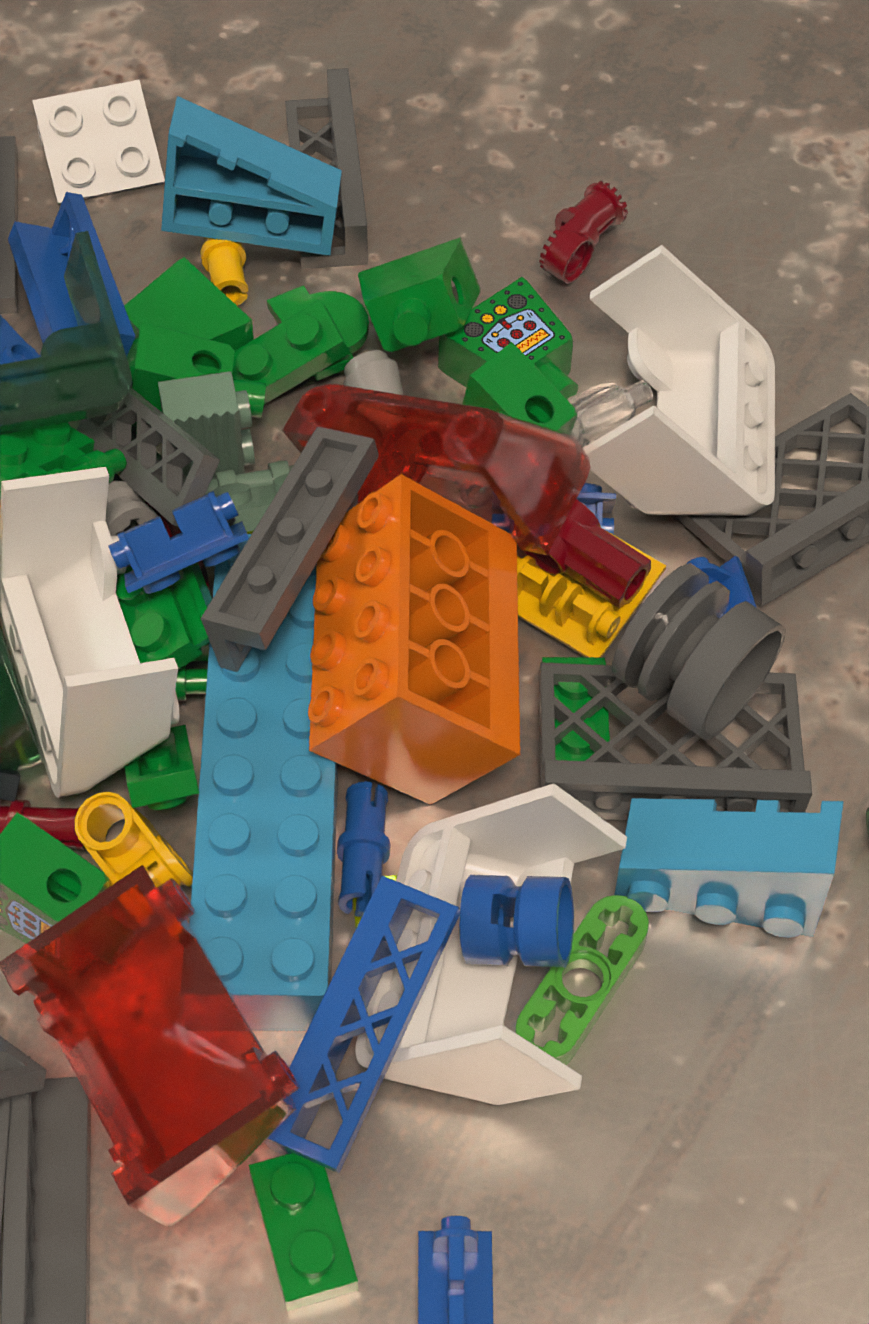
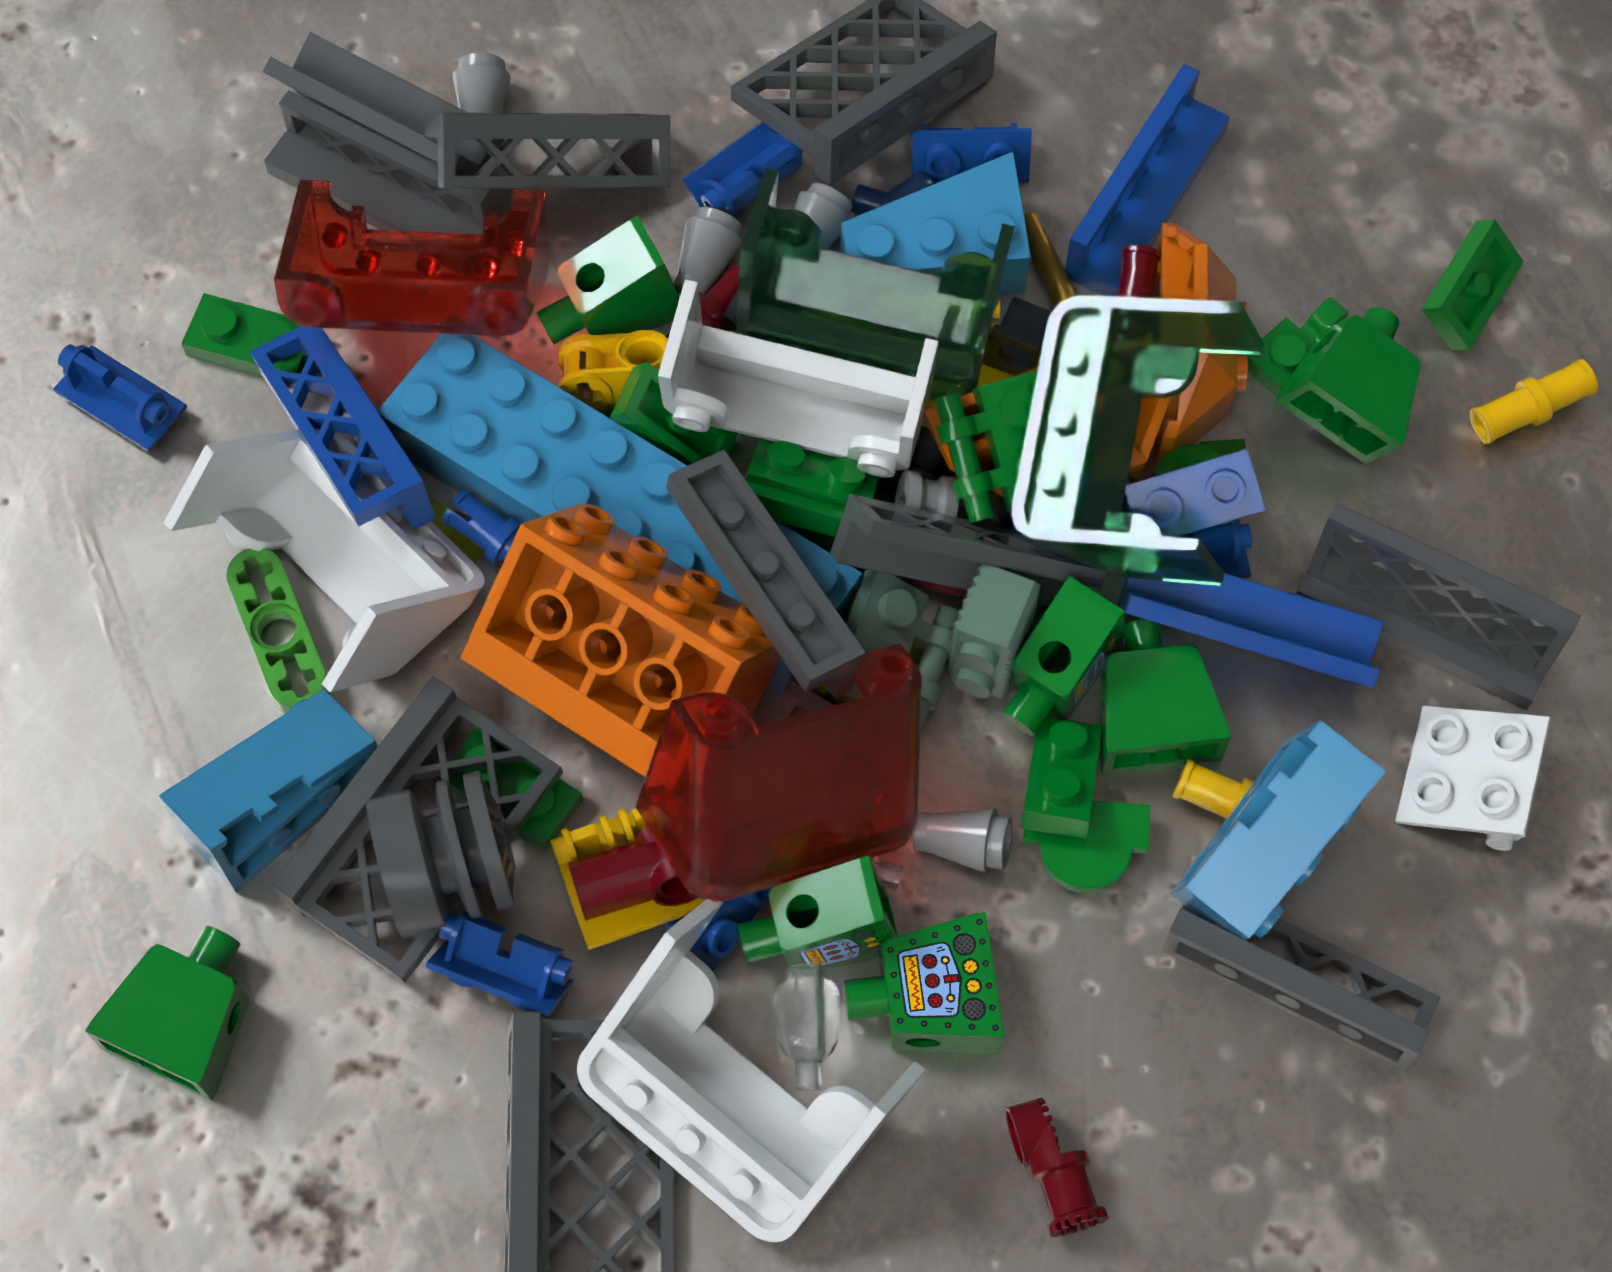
camera: 125 degrees right, 10 degrees up
blue hinge [108,491,249,594] -> none
green torso [358,237,481,352] -> none
blue wheel [460,875,574,968] -> none

